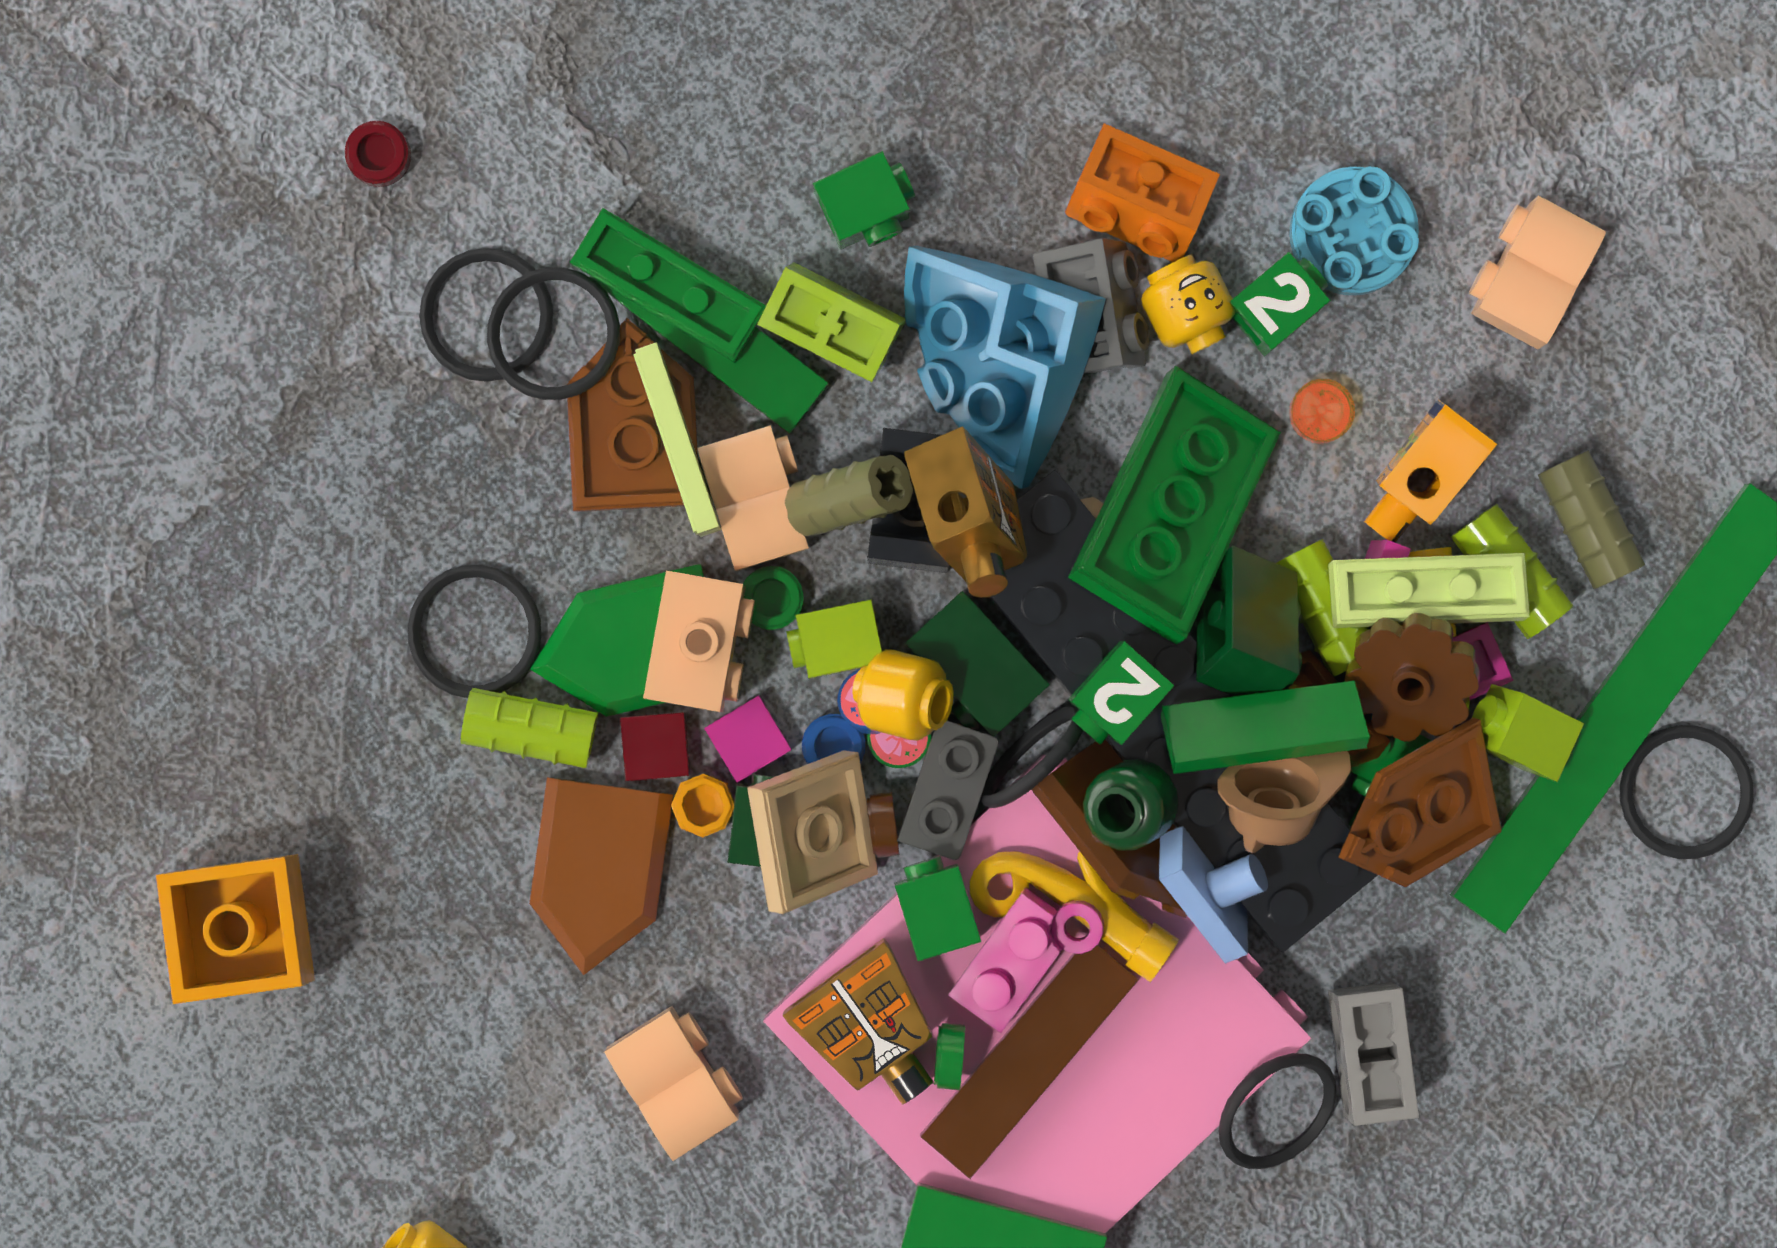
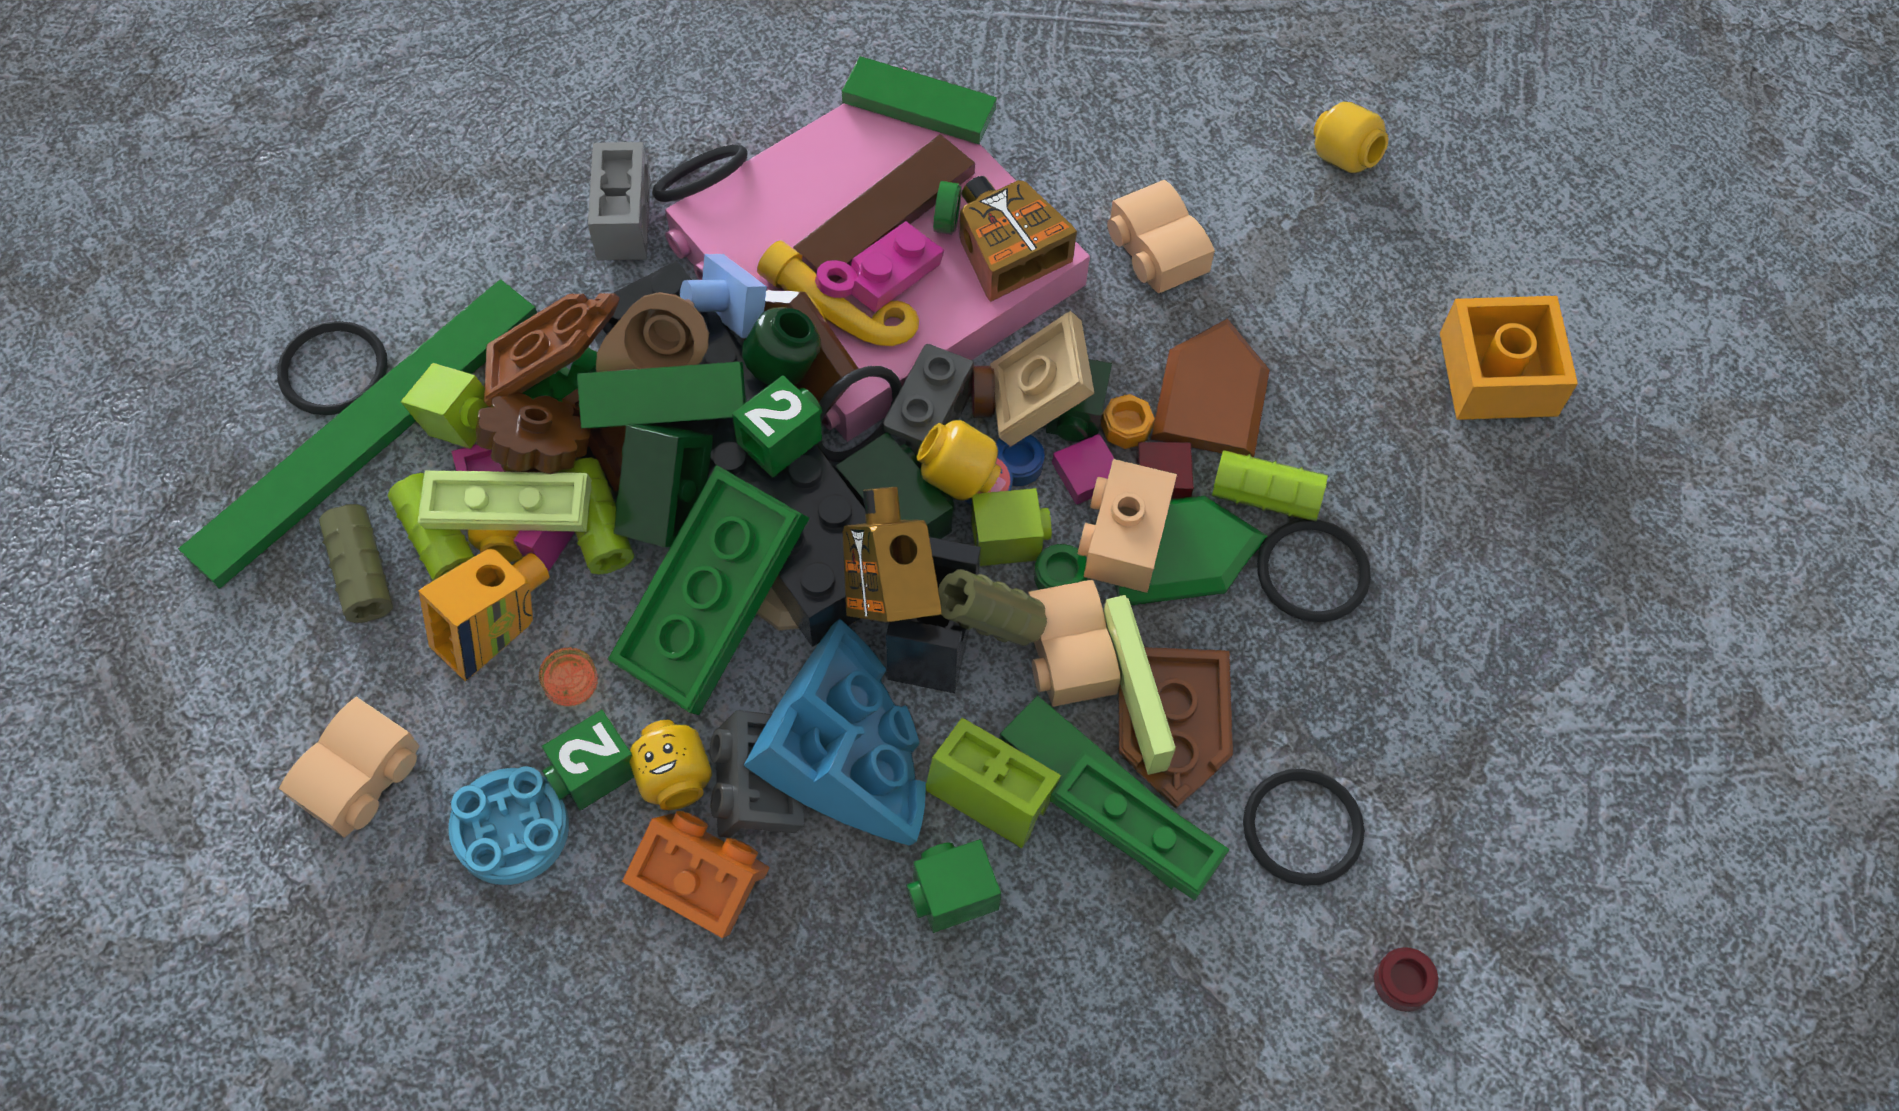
camera: 175 degrees left, 25 degrees down
black tyre [487,267,620,400] -> none
green brick [894,856,981,961] -> none

